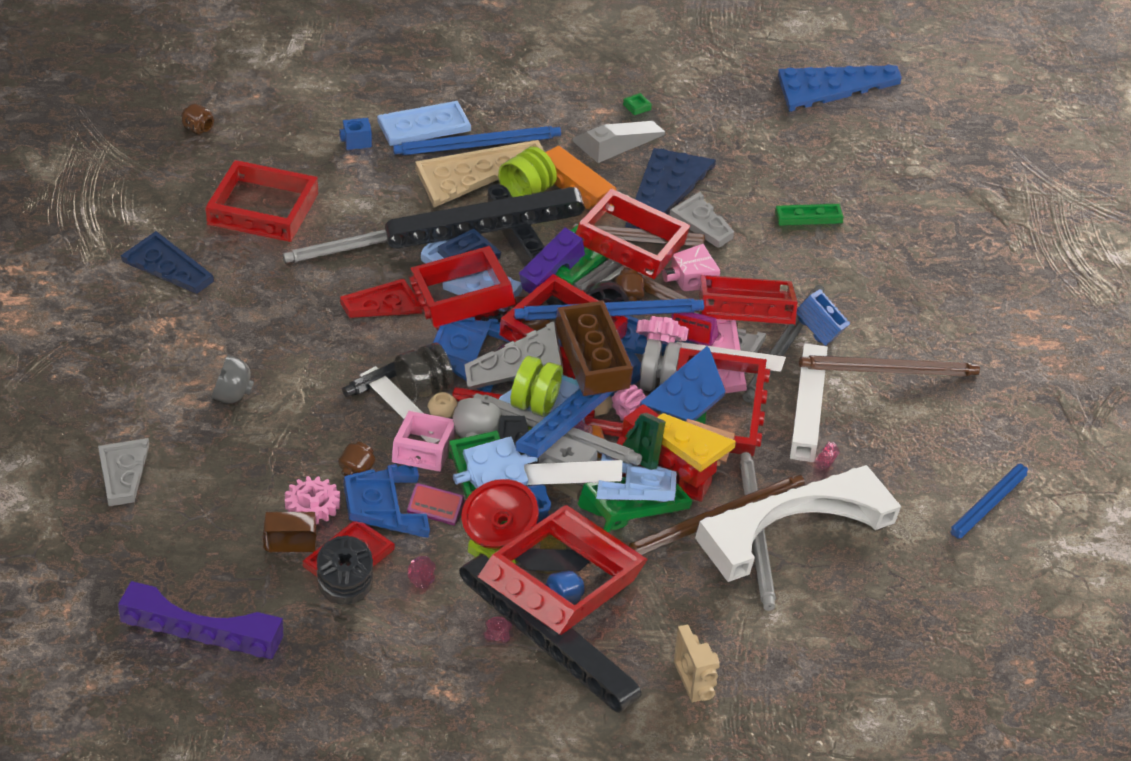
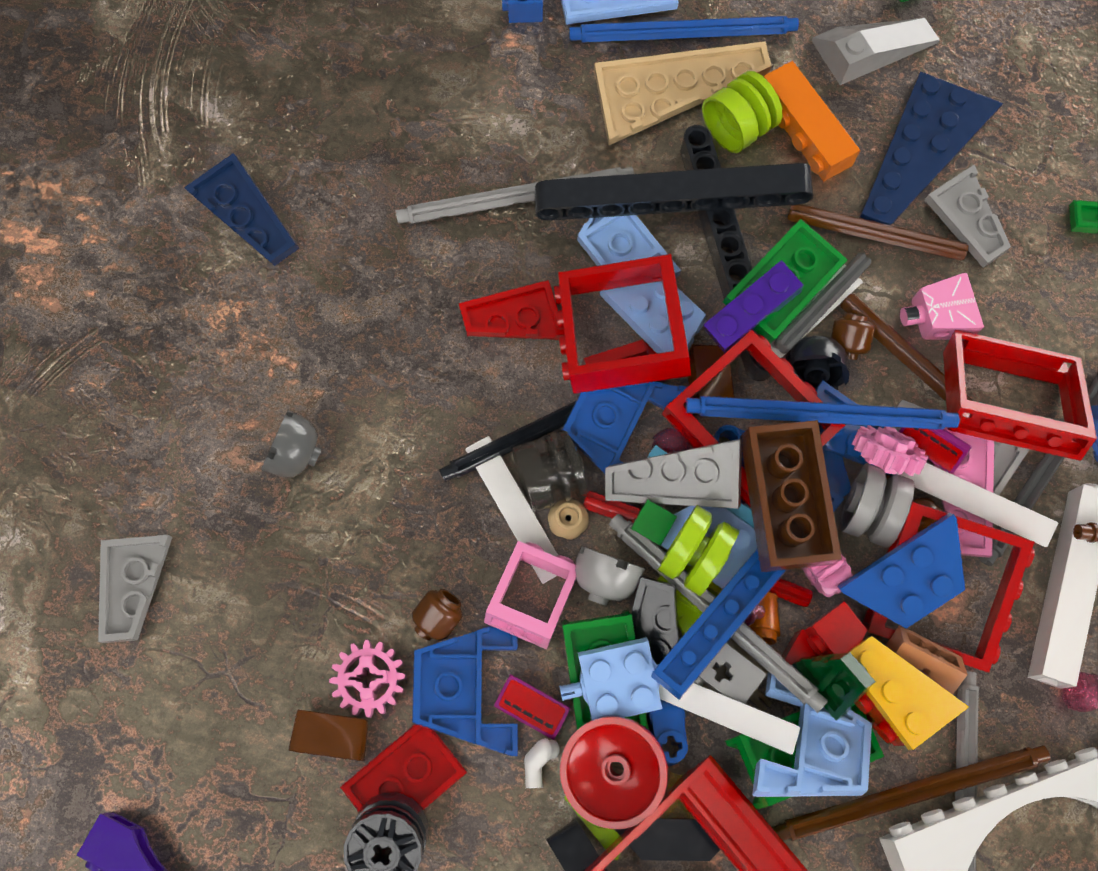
camera: 10 degrees right, 30 degrees up
red window [205,160,318,242] -> none
clear pink plate [407,556,436,588] -> none
dark blue wing [438,229,501,260] -> none
red window [576,189,691,280] -> none
none -> white arm [524,738,560,788]
none -> green tile [630,499,677,546]

